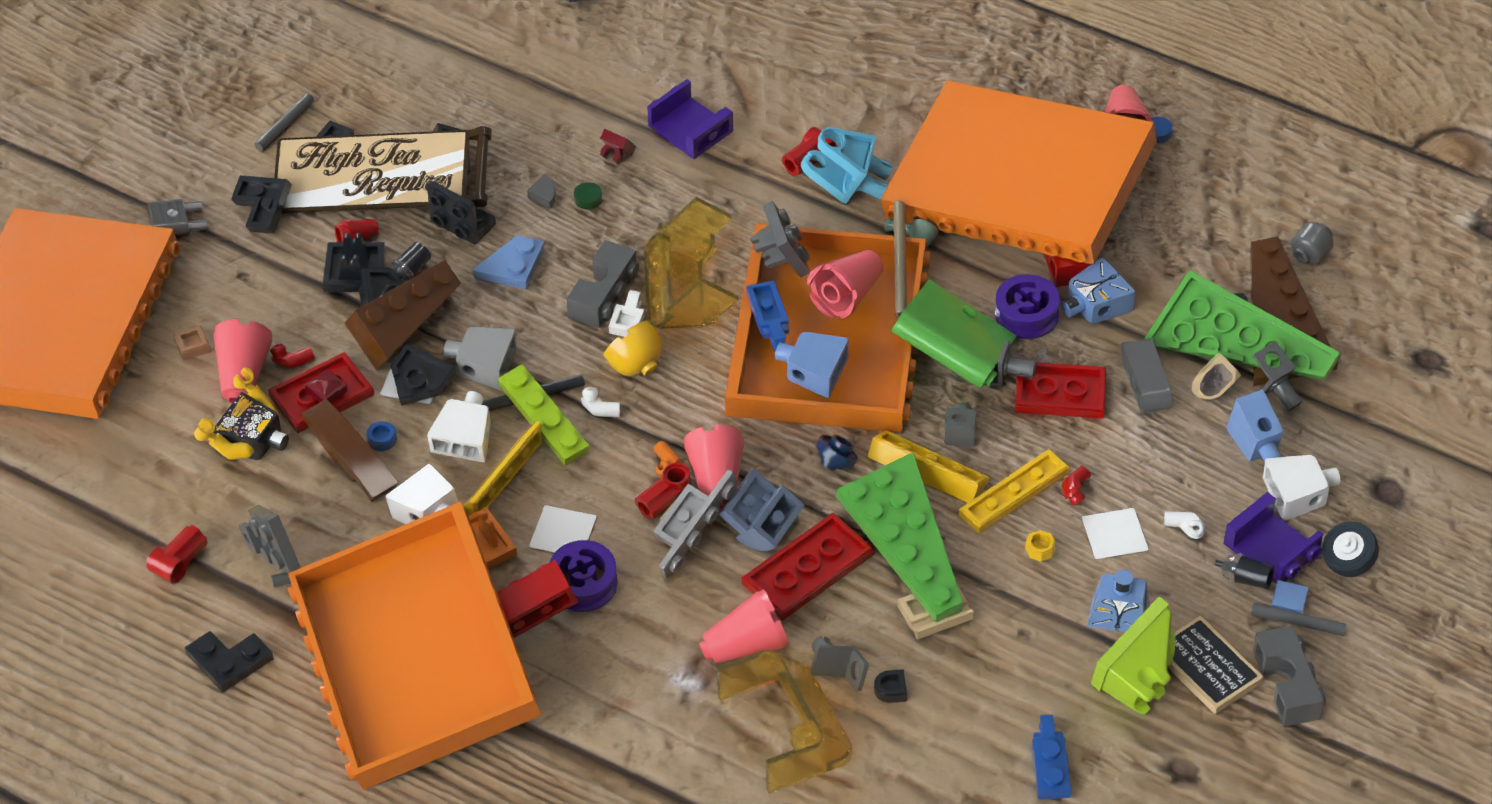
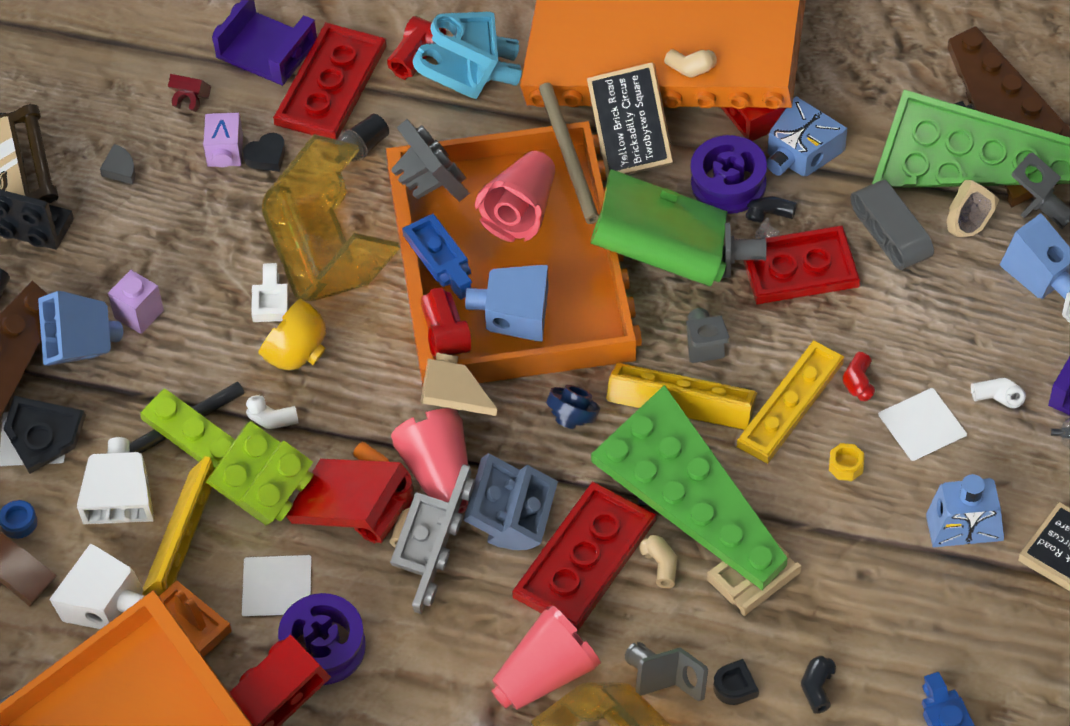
camera: 15 degrees left, 5 degrees up
light grey torso [444,327,517,390] -> none
medium blue wing [473,235,545,289] -> none
dark grey arch [566,240,639,328] -> none
dark green tile [574,182,602,209] -> none
sand green bar [884,218,938,248] -> none
lime piece [1090,596,1175,716] -> none
dark grey head [1291,222,1333,265] -> none
none -> medium blue torso [38,291,123,366]
none -> lavender brick [108,270,164,334]
none -> lavender brick [203,113,243,167]
none -> lime plate [206,421,313,526]
none -> black tile [243,133,285,172]
none -> red tile [273,22,387,142]
none -> red tile [286,458,407,529]
none -> black piece [334,113,389,162]
none -> tan slope [420,353,497,416]
none -> red piece [421,288,471,358]
none -> black tile [587,62,675,178]
none -> tan arm [640,535,678,588]
none -> tan arm [664,49,717,78]
none -> black arm [746,196,797,223]
none -> black arm [801,656,836,714]

